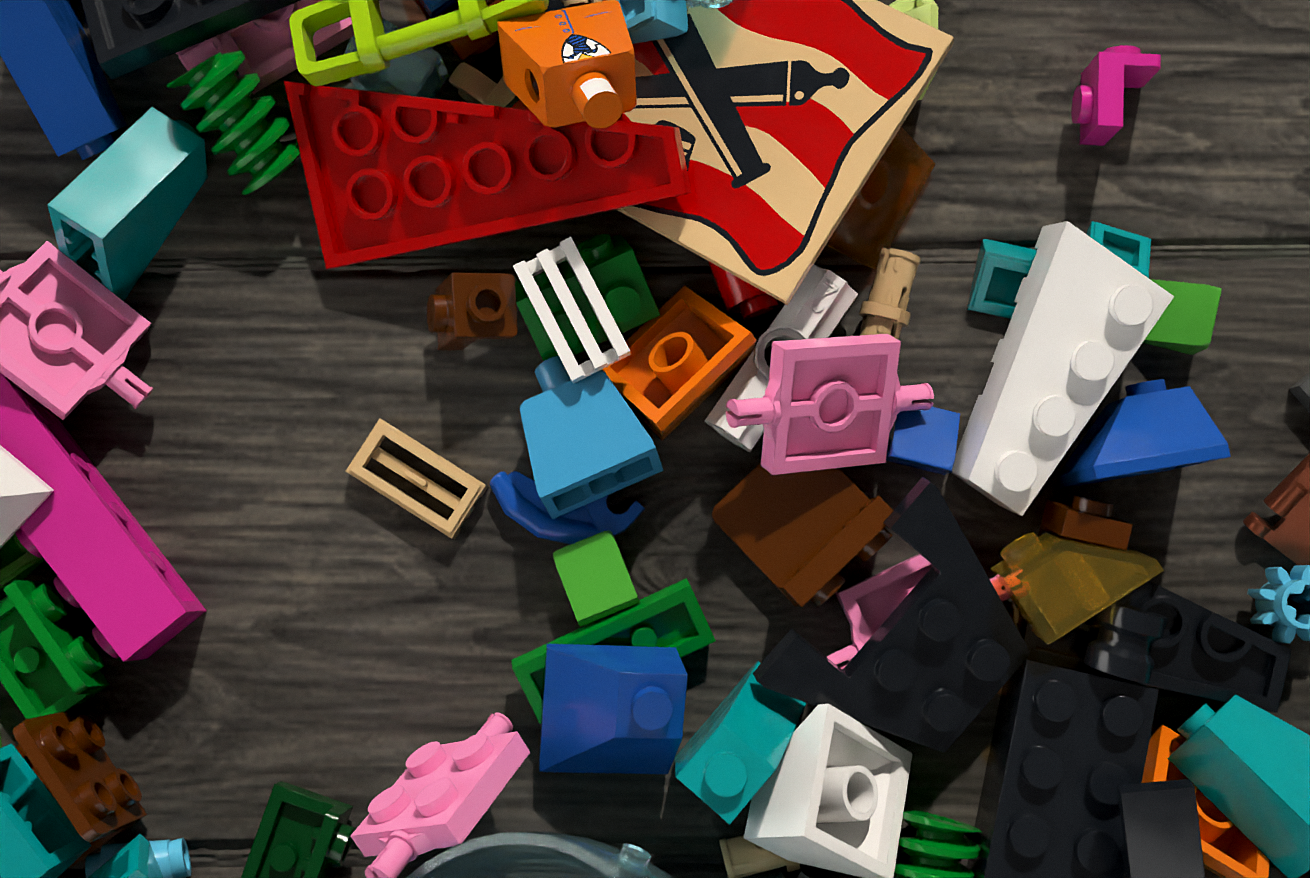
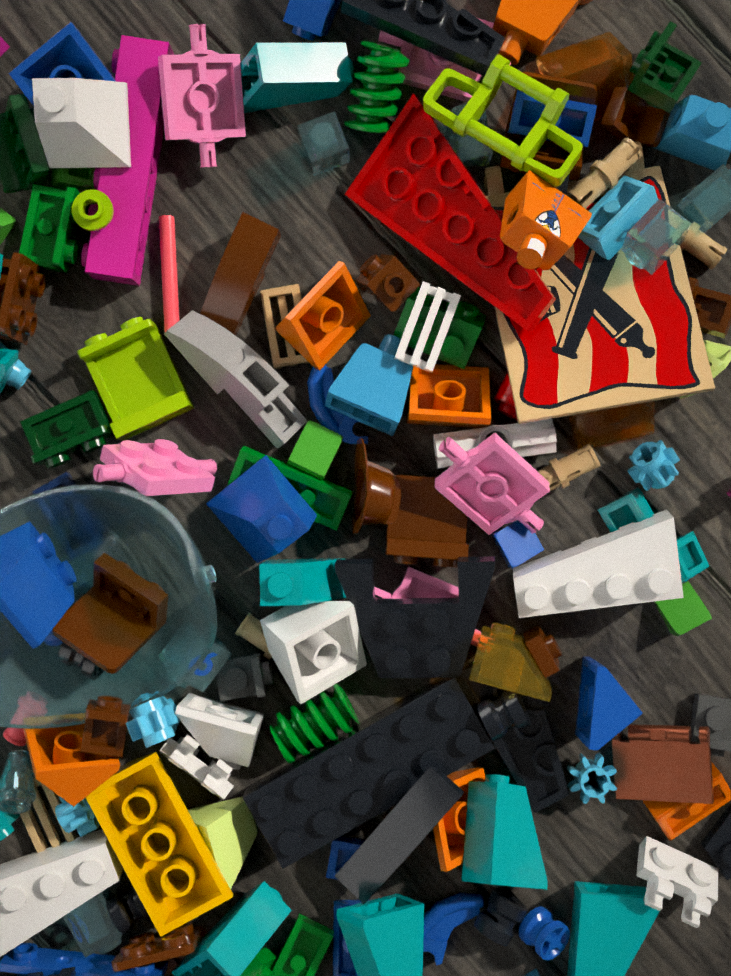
camera: 45 degrees right, 5 degrees up
blue slope [1057,379,1231,489] -> none
none -> lime plate [72,189,114,231]
none -> lime panel [77,317,195,441]
none -> coral bar [159,215,180,333]
none -> light grey slope [164,310,307,448]
none -> reddish brown slope [200,212,281,336]
none -> orange slope [274,261,371,371]
none -> clear light blue brick [297,111,350,176]
none -> reddish brown piece [352,438,401,534]
none -> blue slope [575,656,643,751]
none -> medium azure gear [628,440,680,491]

